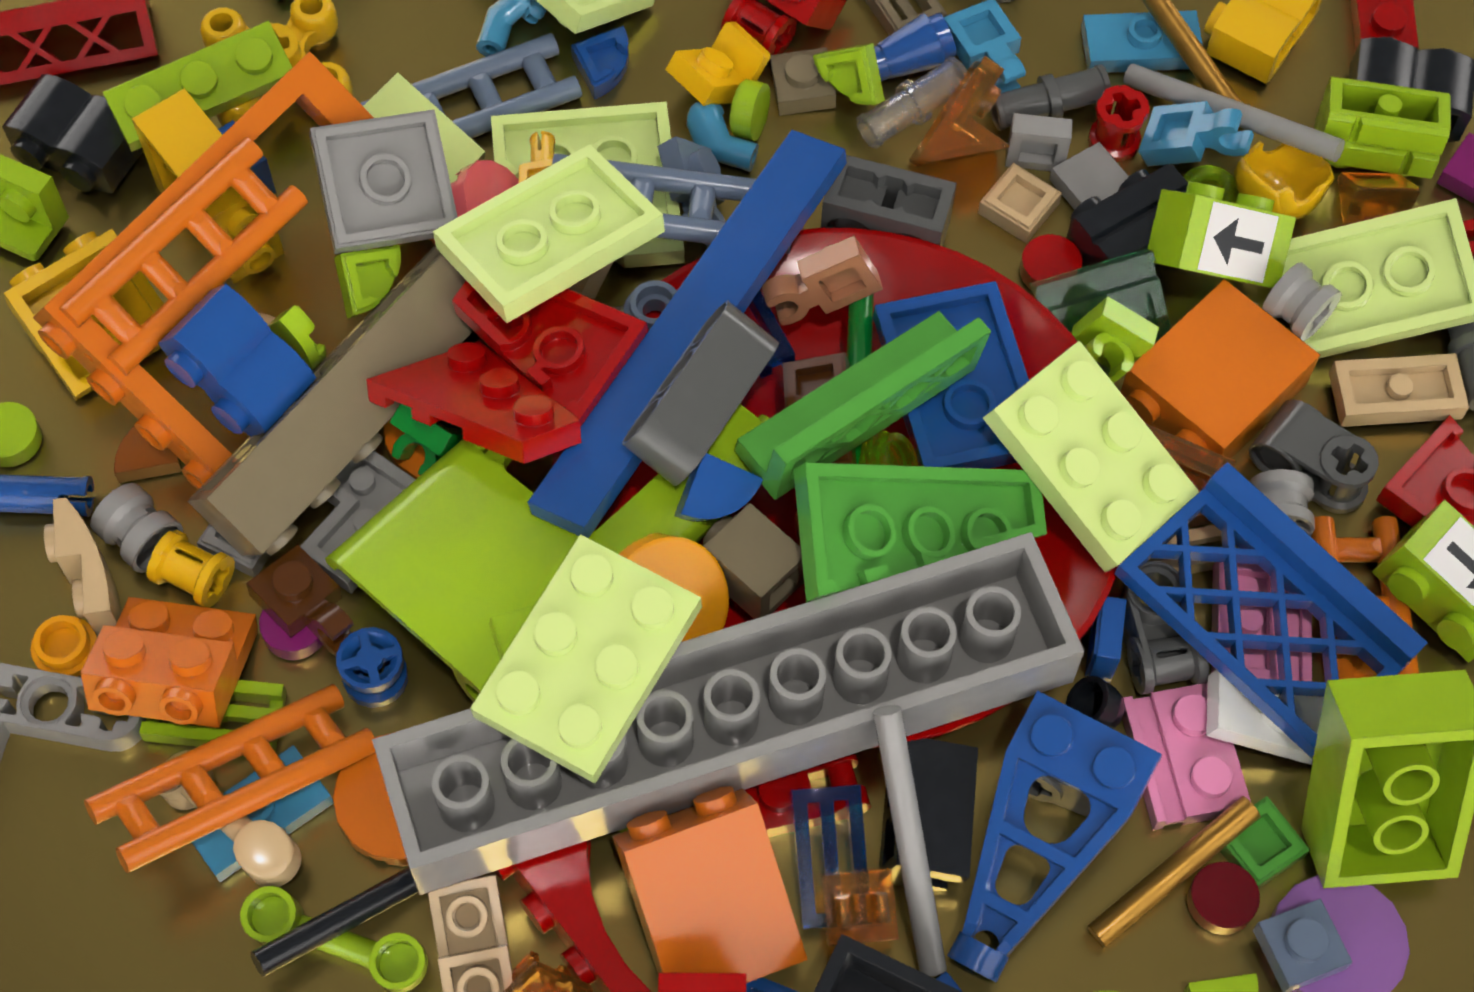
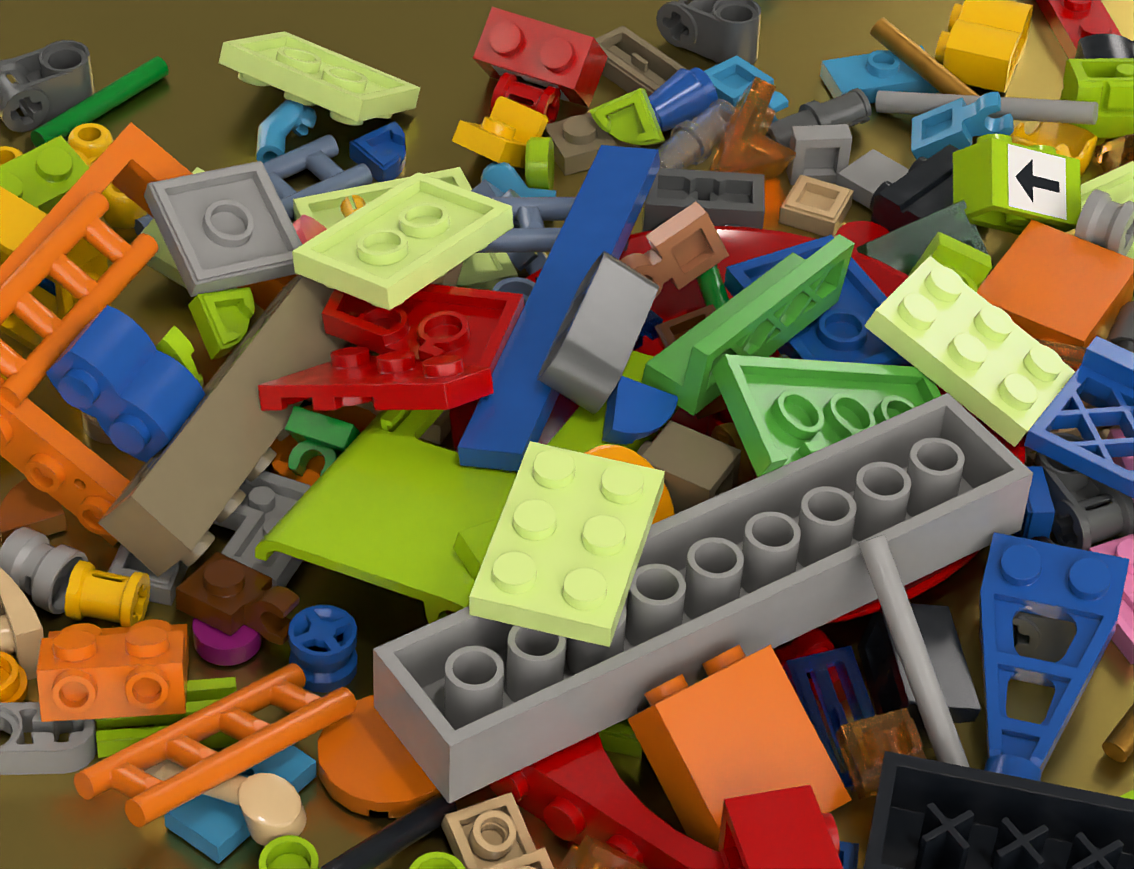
camera: 15 degrees left, 20 degrees down
red bush [1088,85,1150,162] -> none

